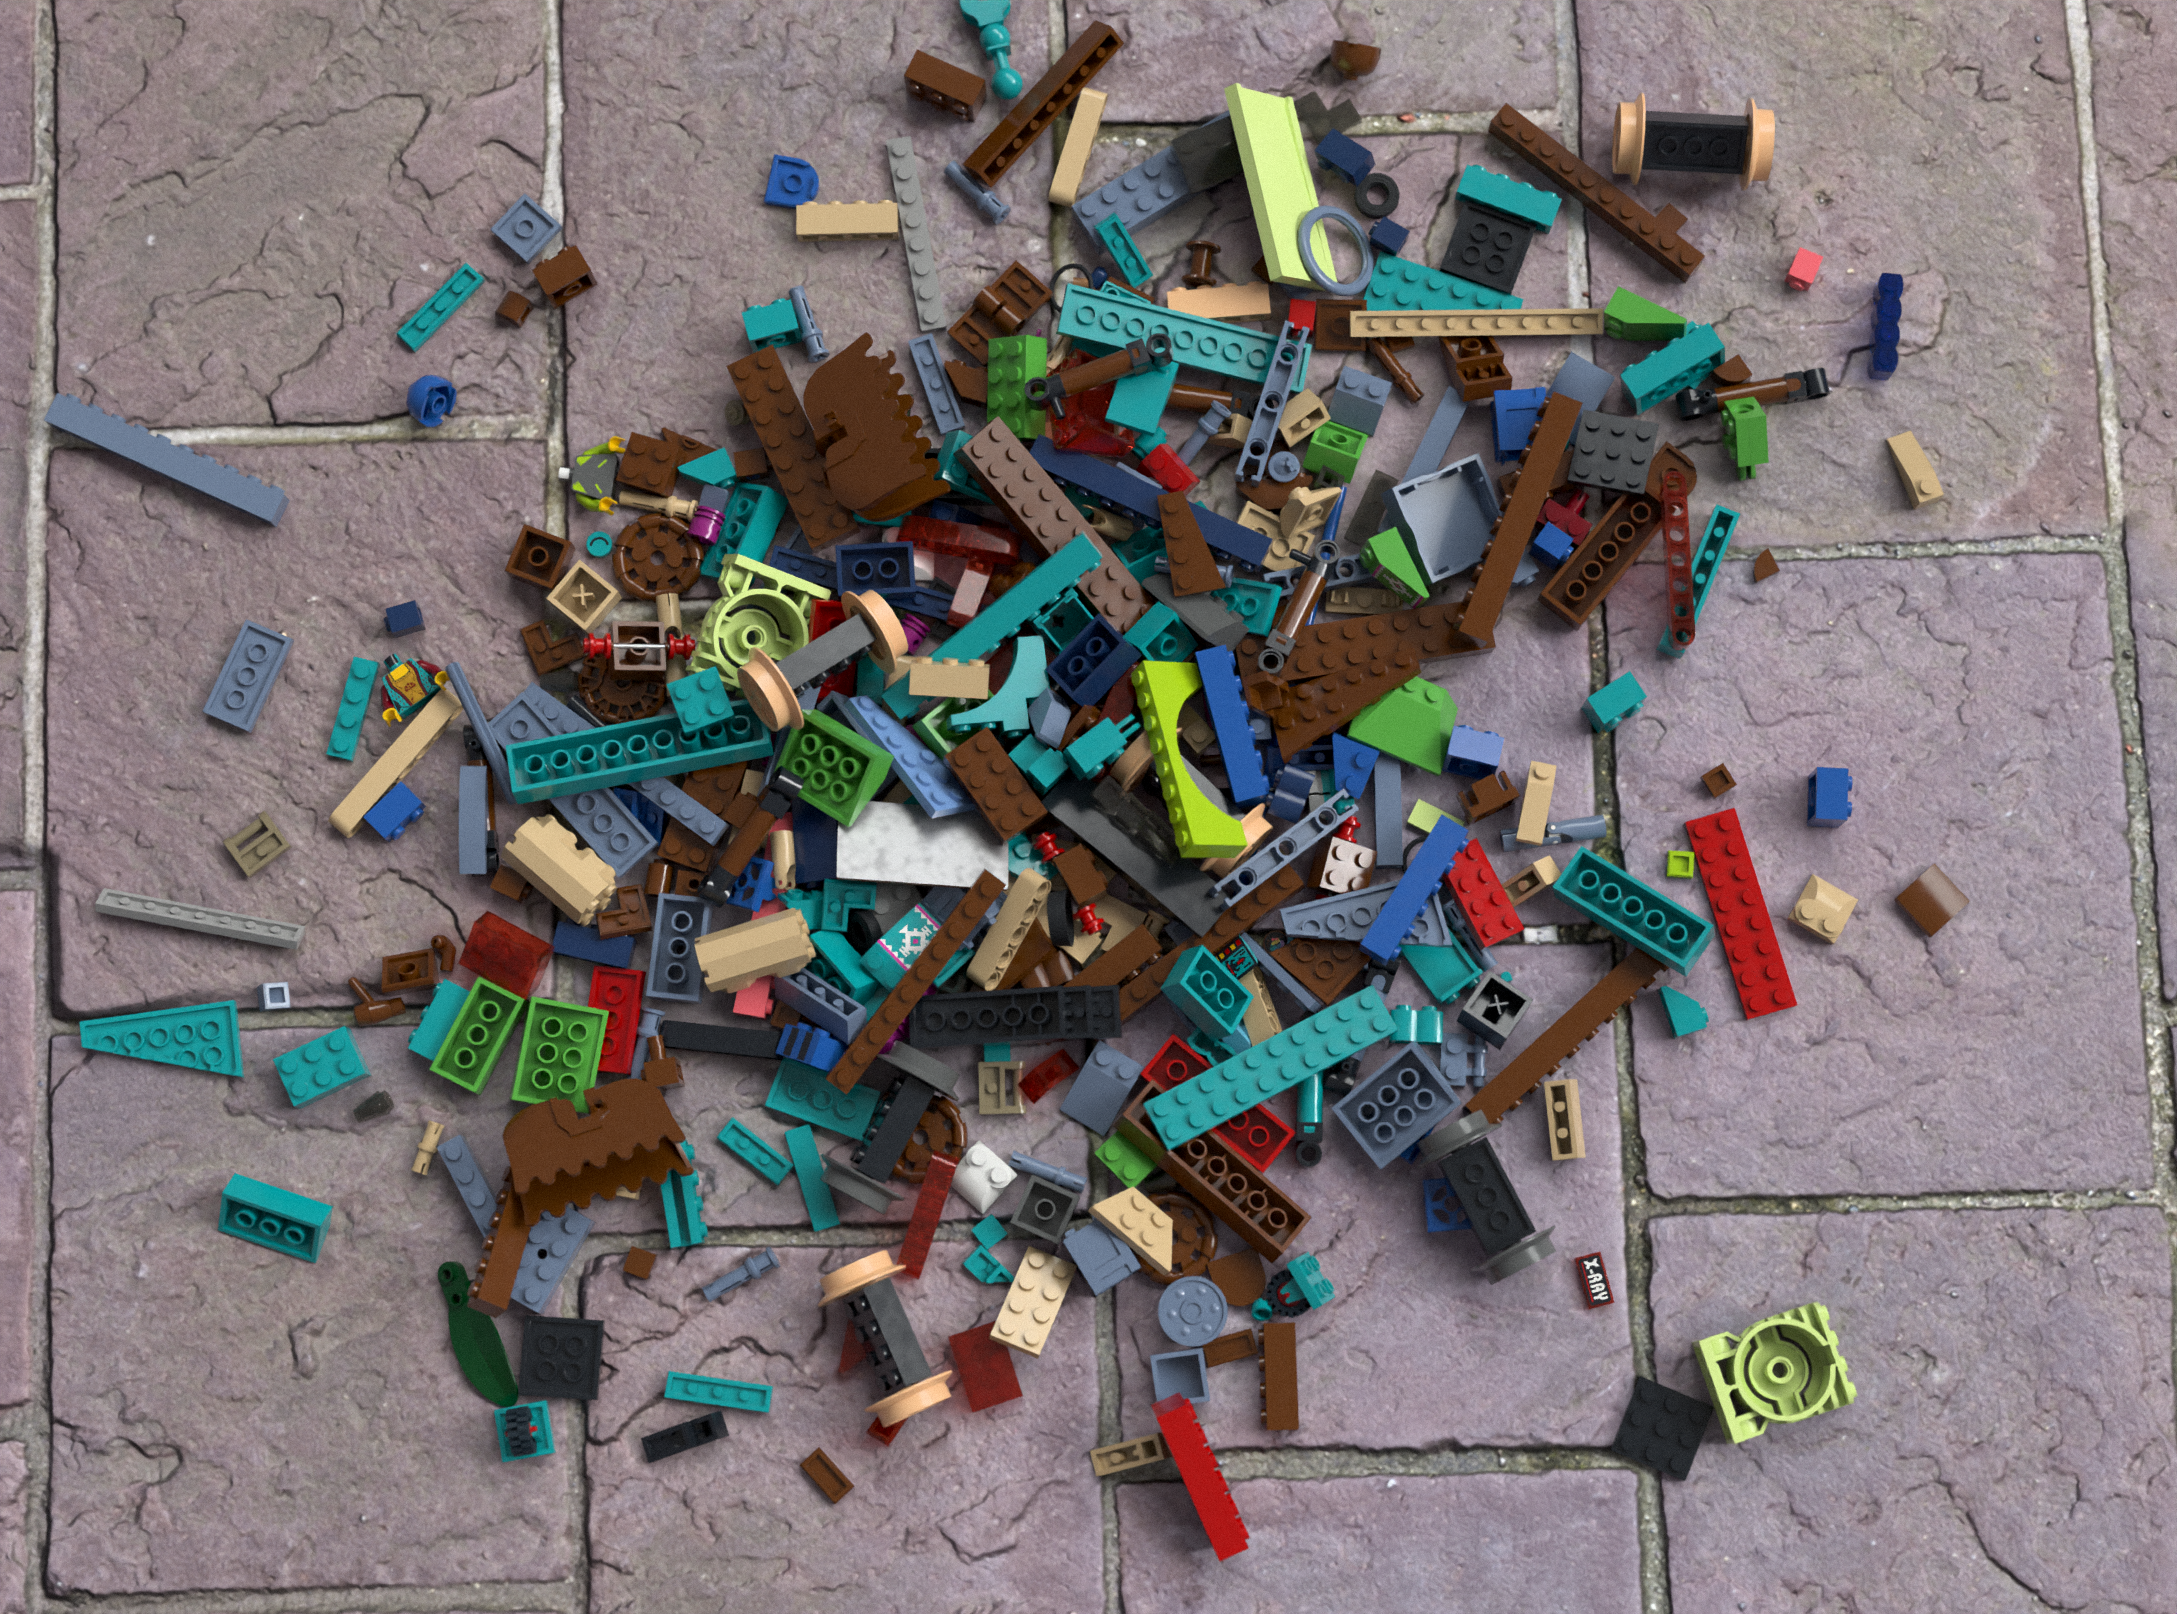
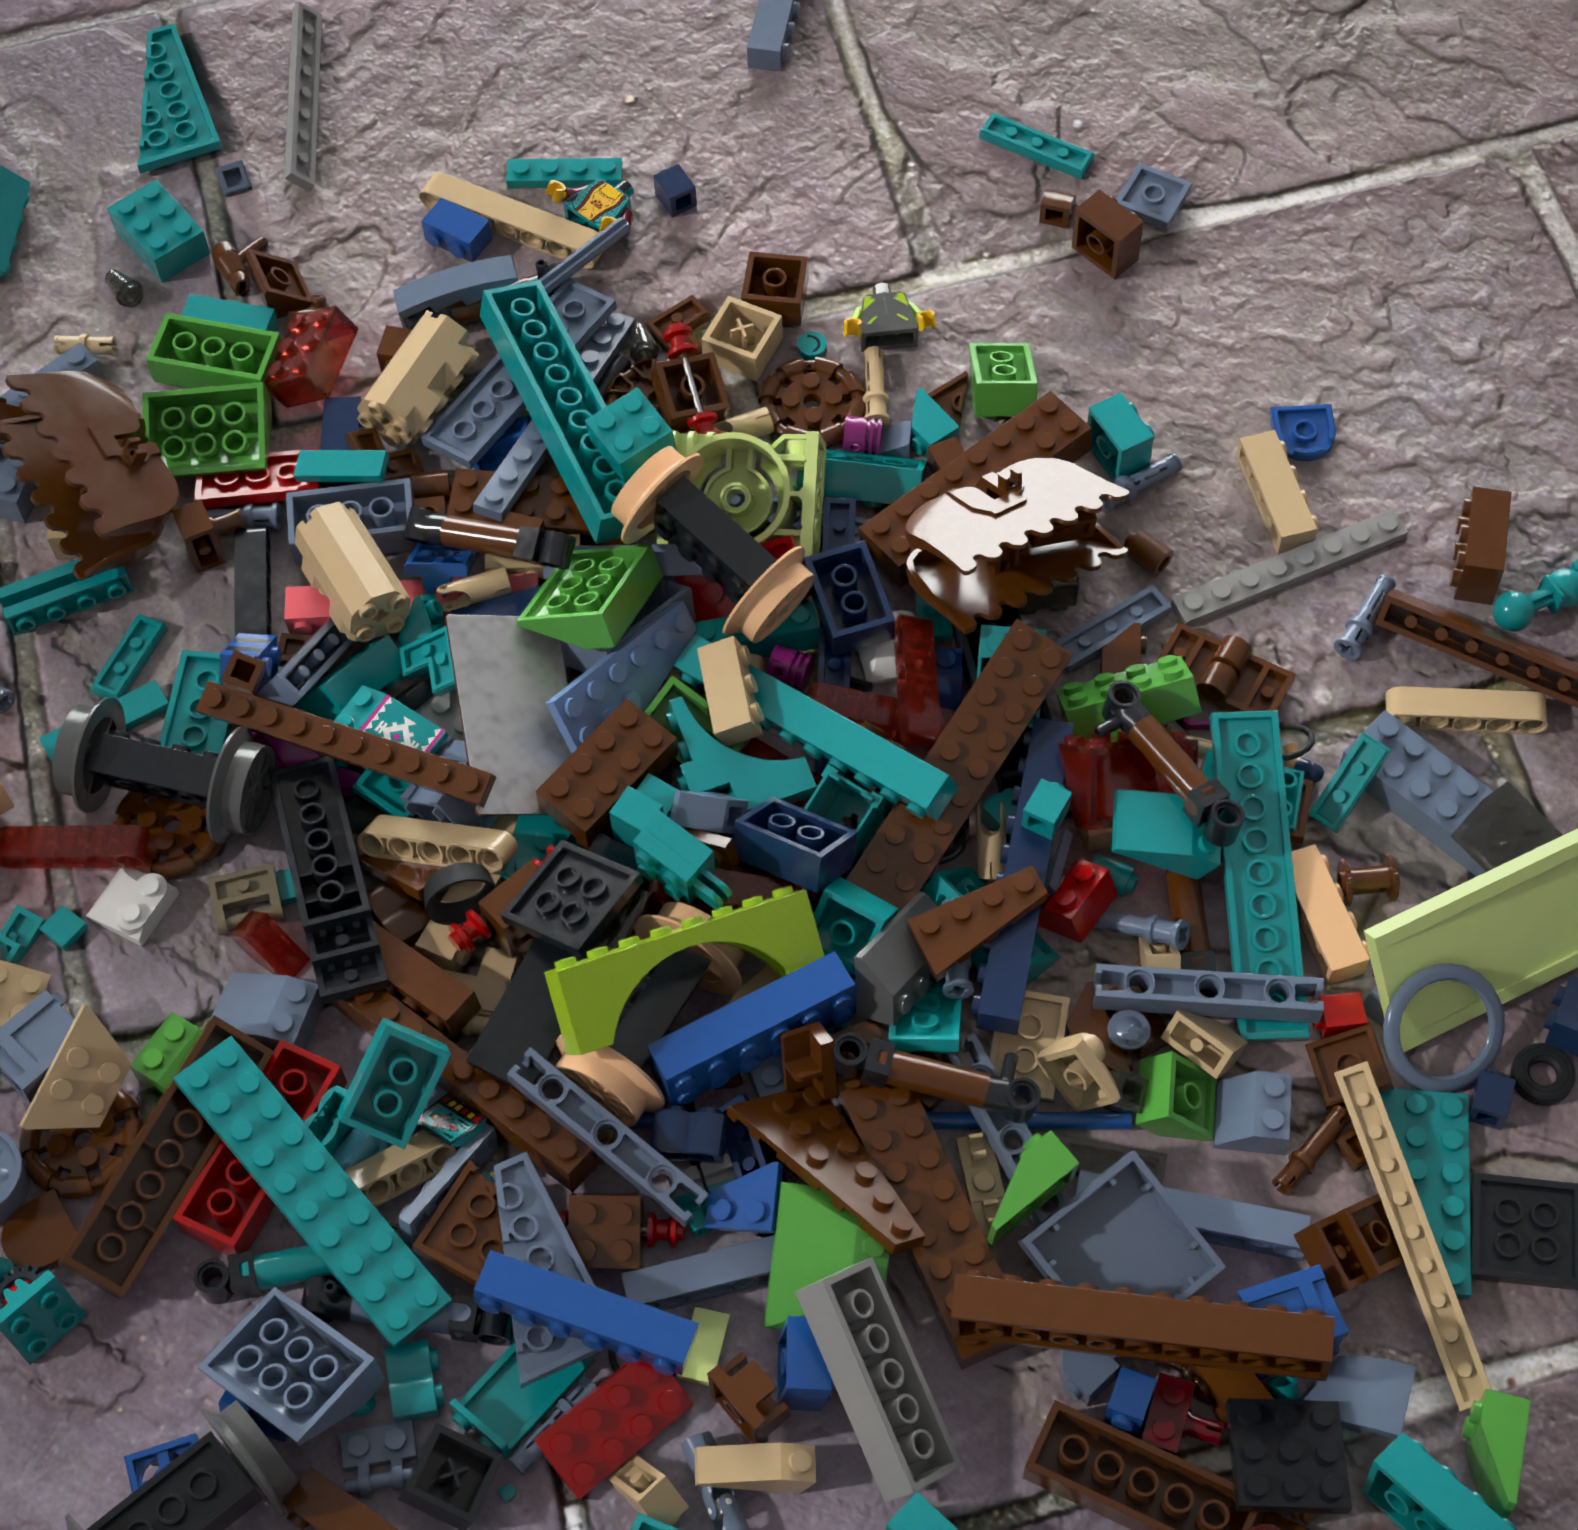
camera: 75 degrees right, 20 degrees down
sand blue plate [202,619,294,733] -> none
dark tan plate [223,810,292,878] -> none
blue cylinder [406,375,457,427] -> none
reddish brown brick [616,432,686,498] -> none
sand blue pin [1008,1150,1087,1194] -> none
dark grey brick [1010,1175,1080,1246] -> none
none -> reddish brown brick [221,650,266,696]
none -> teal tile [293,450,390,482]
none -> black plate [500,840,644,958]
none -> light grey brick [795,1257,962,1502]
none -> bright green slope [969,343,1038,419]
none -> teal brick [1021,778,1072,840]
none -> reddish brown brick [1123,530,1174,577]

